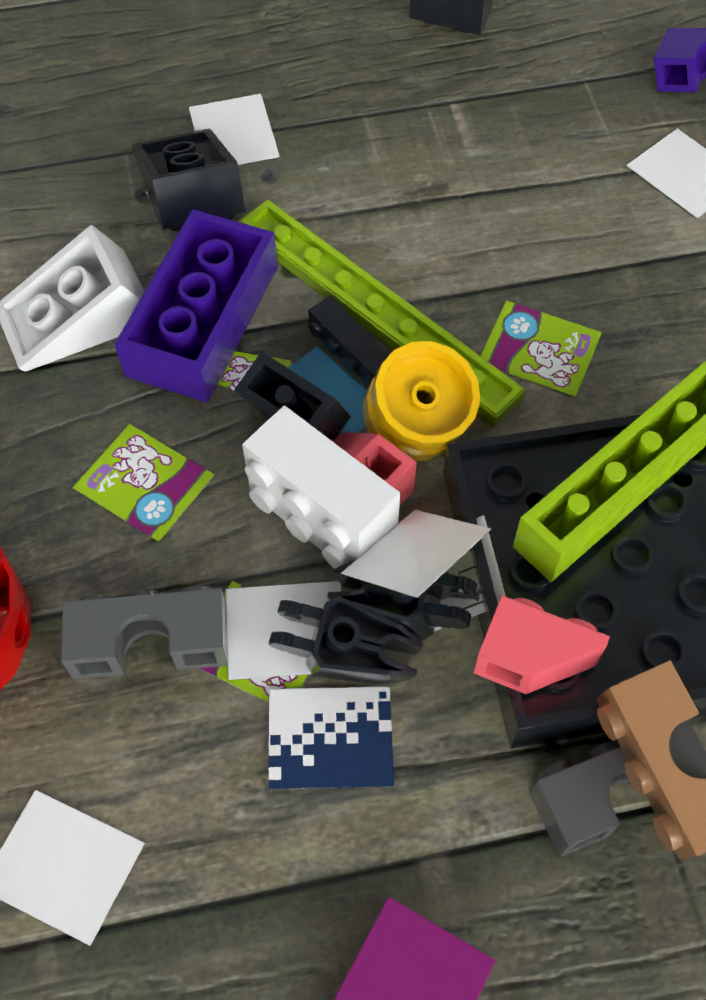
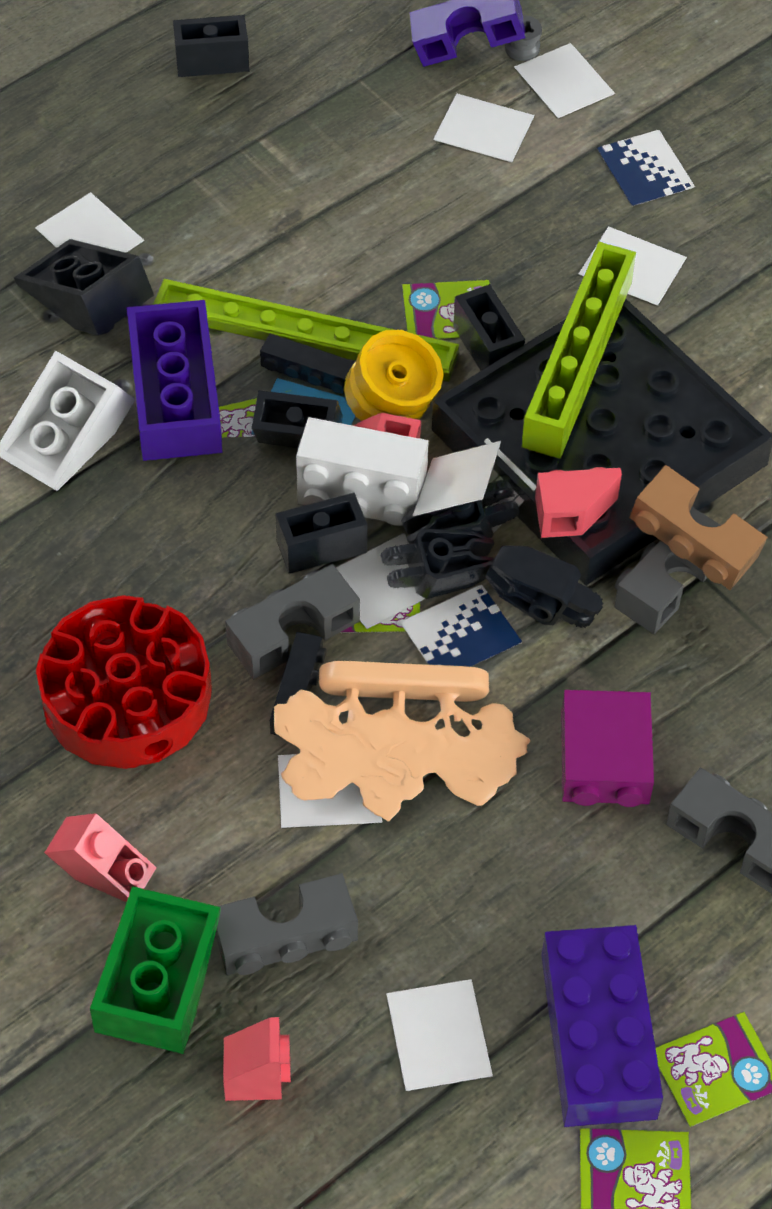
camera: 30 degrees left, 5 degrees down
sticker [72,424,215,542] -> none
none -> black piece [269,632,326,736]
none -> light nougat plant [274,661,530,822]
none -> black brick [275,492,367,574]
none -> black brick [453,284,525,371]
none -> black hinge [485,546,604,628]

